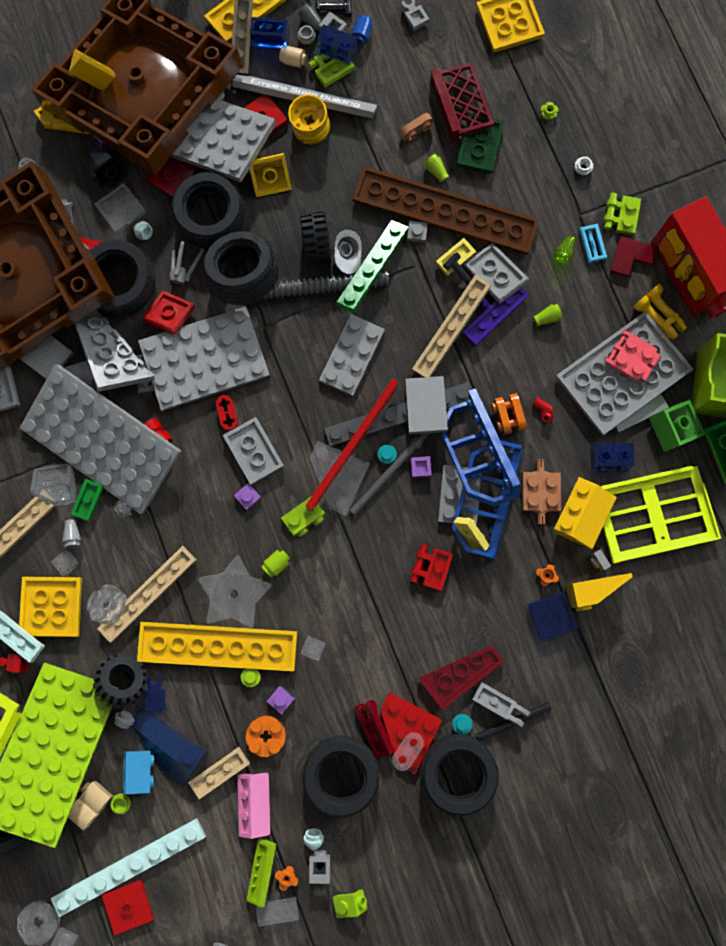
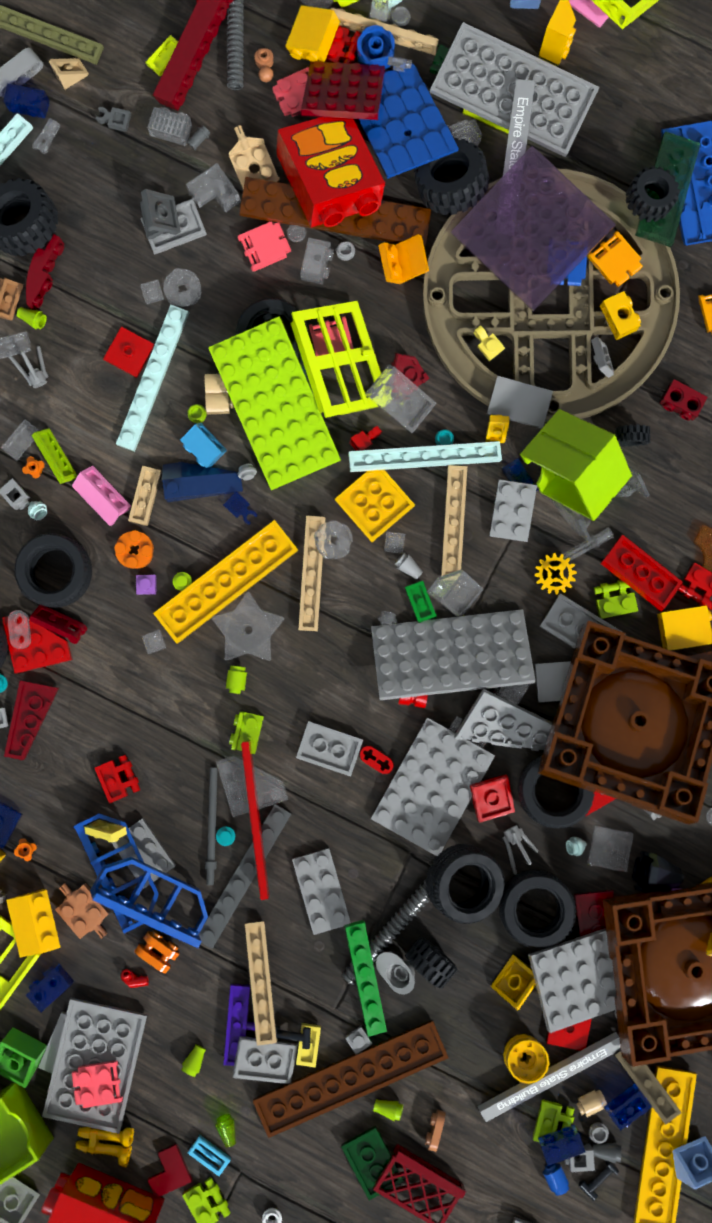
camera: 140 degrees right, 5 degrees up
black tyre [93,653,147,709] -> none
medium lavender plate [234,483,261,510] -> none
light grey tile [406,376,448,434] -> none
medium lavender plate [411,456,432,478] -> none

